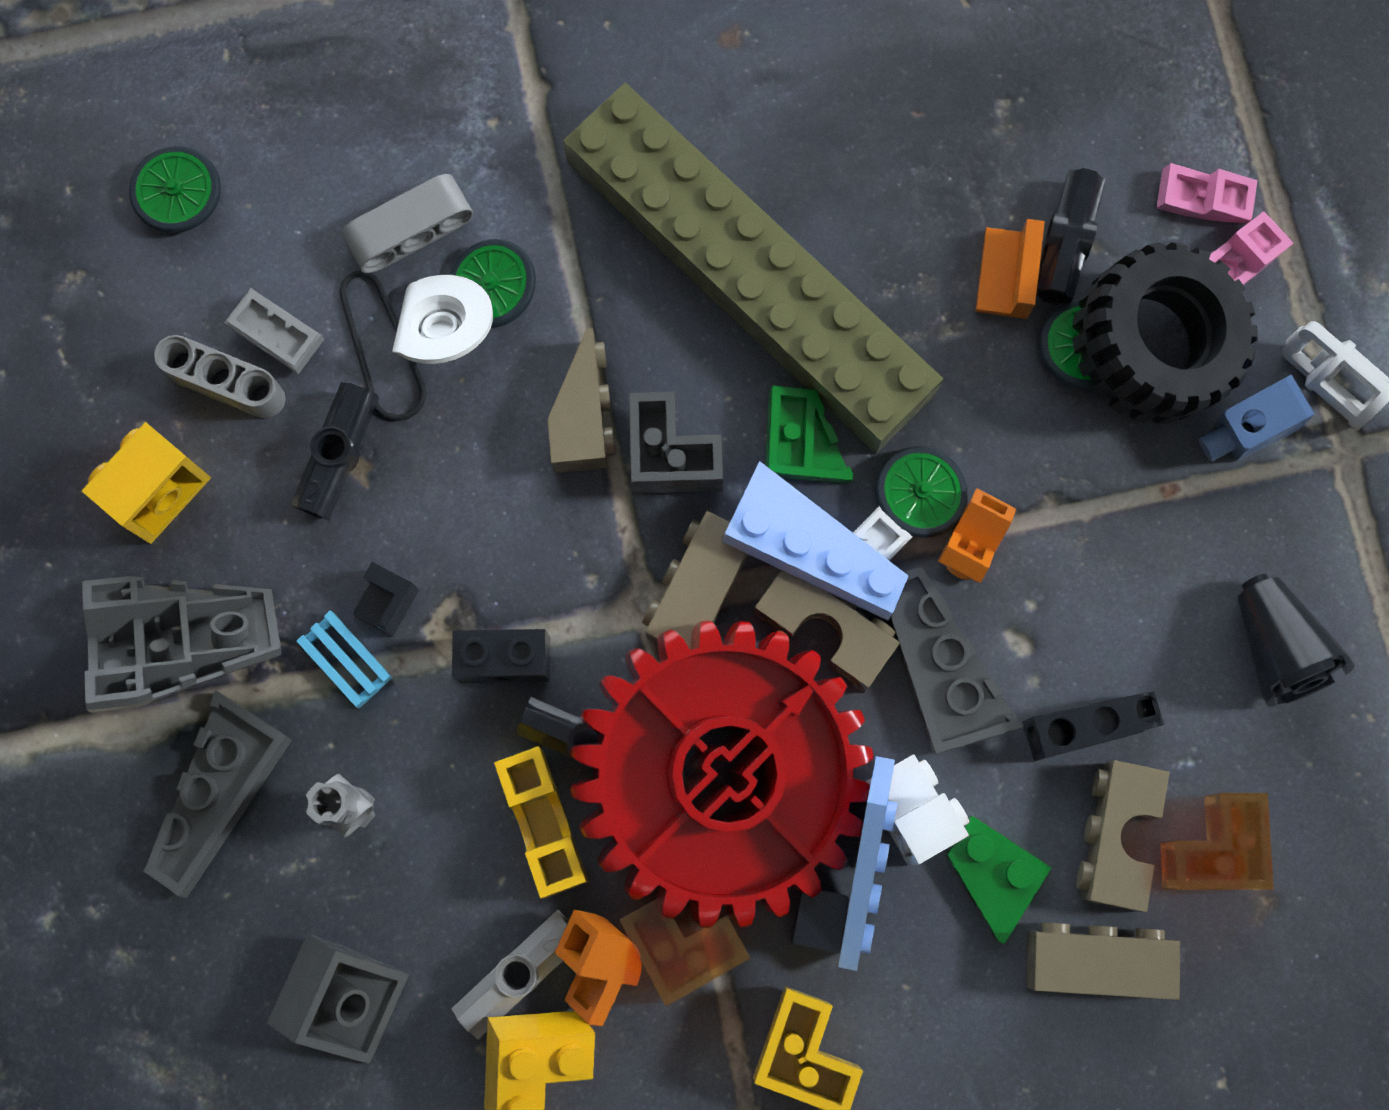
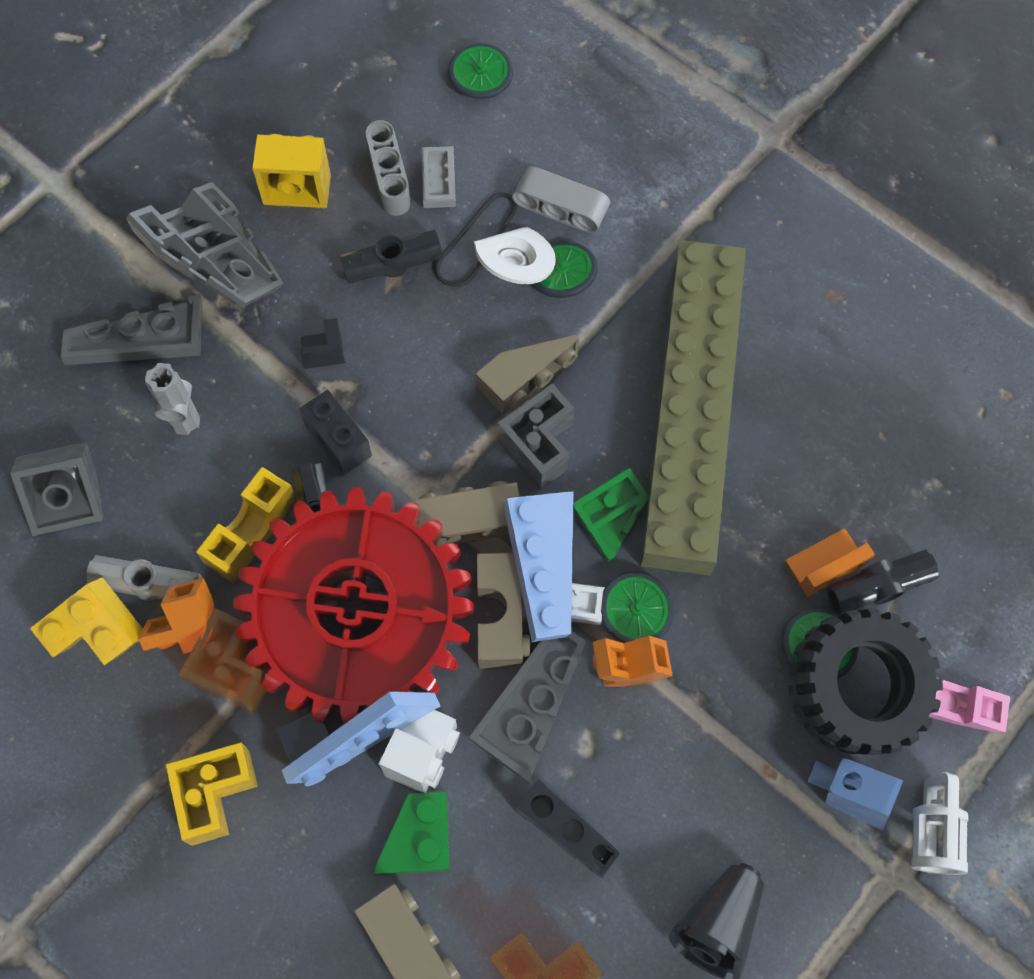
camera: 50 degrees right, 10 degrees down
medium azure tile [297,610,393,708] -> none
dark tan arch [1076,760,1170,912] -> none
bright pink slope [1156,163,1258,224] -> none

